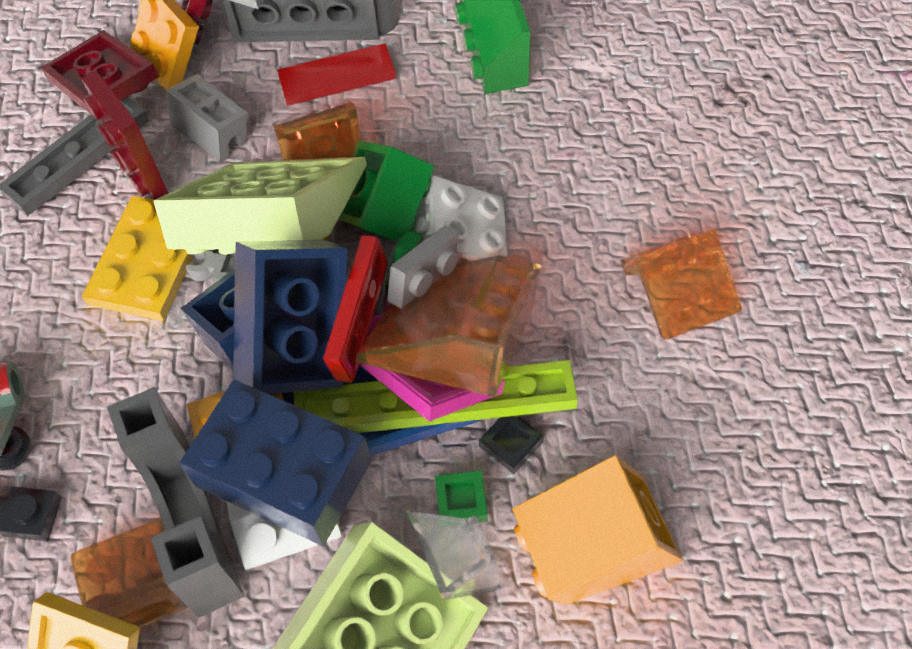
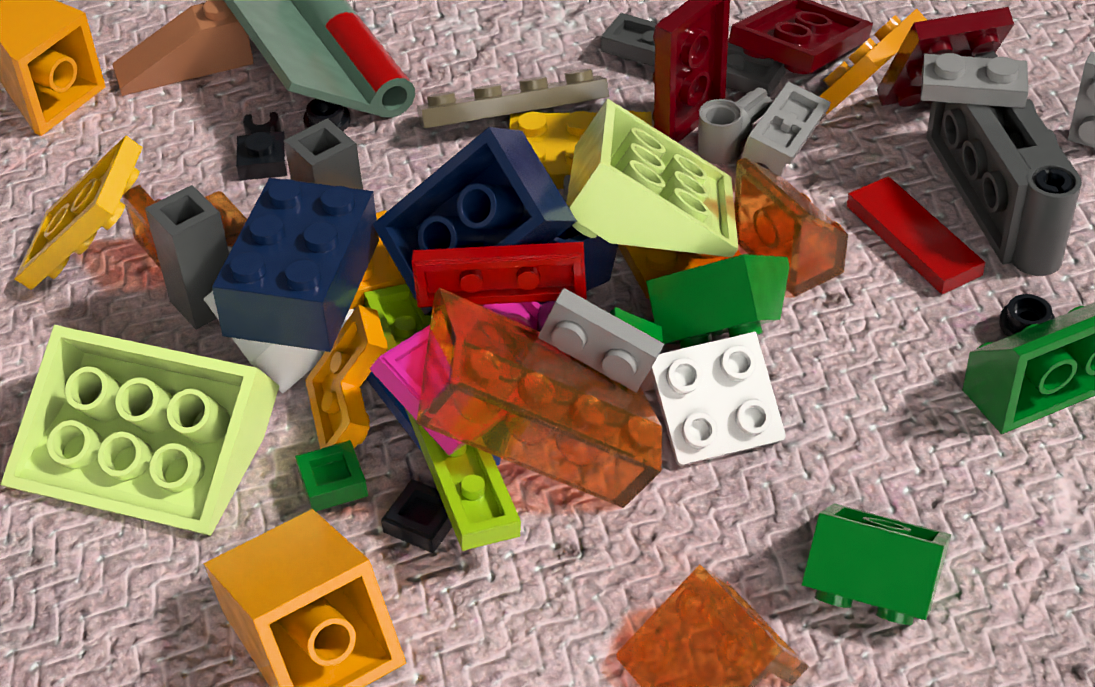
camera: 75 degrees right, 15 degrees down
clear slope [406,511,501,600] -> none
none -> light orange plate [305,305,388,449]
none -> dark tan plate [417,69,609,129]
none -> light grey axle [698,88,773,164]
none -> green slope [801,503,951,625]
none -> black plate [999,294,1055,337]

